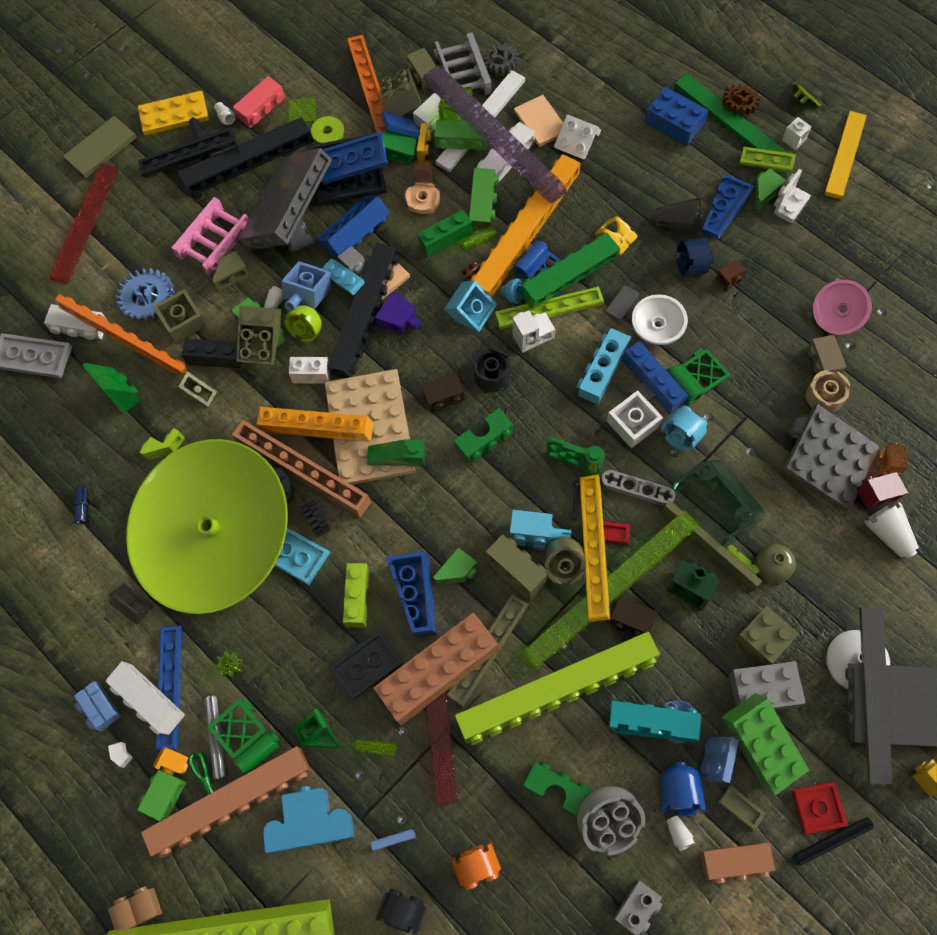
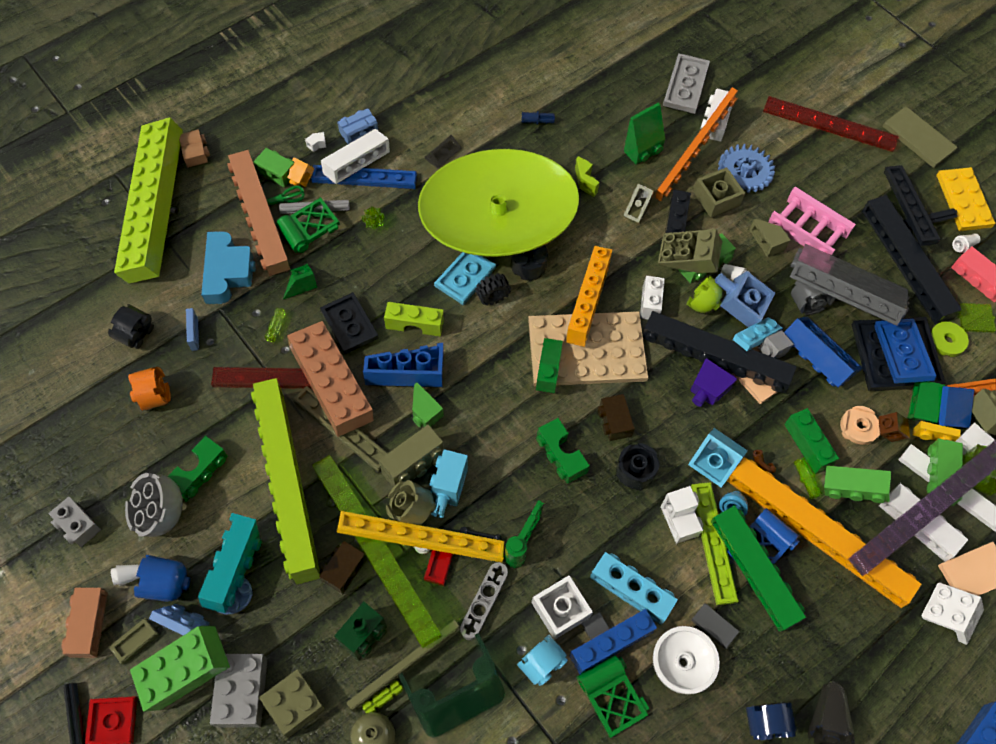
camera: 90 degrees right, 5 degrees down
nougat brick [232,420,371,518] -> none
yellow piece [594,216,637,255] -> none

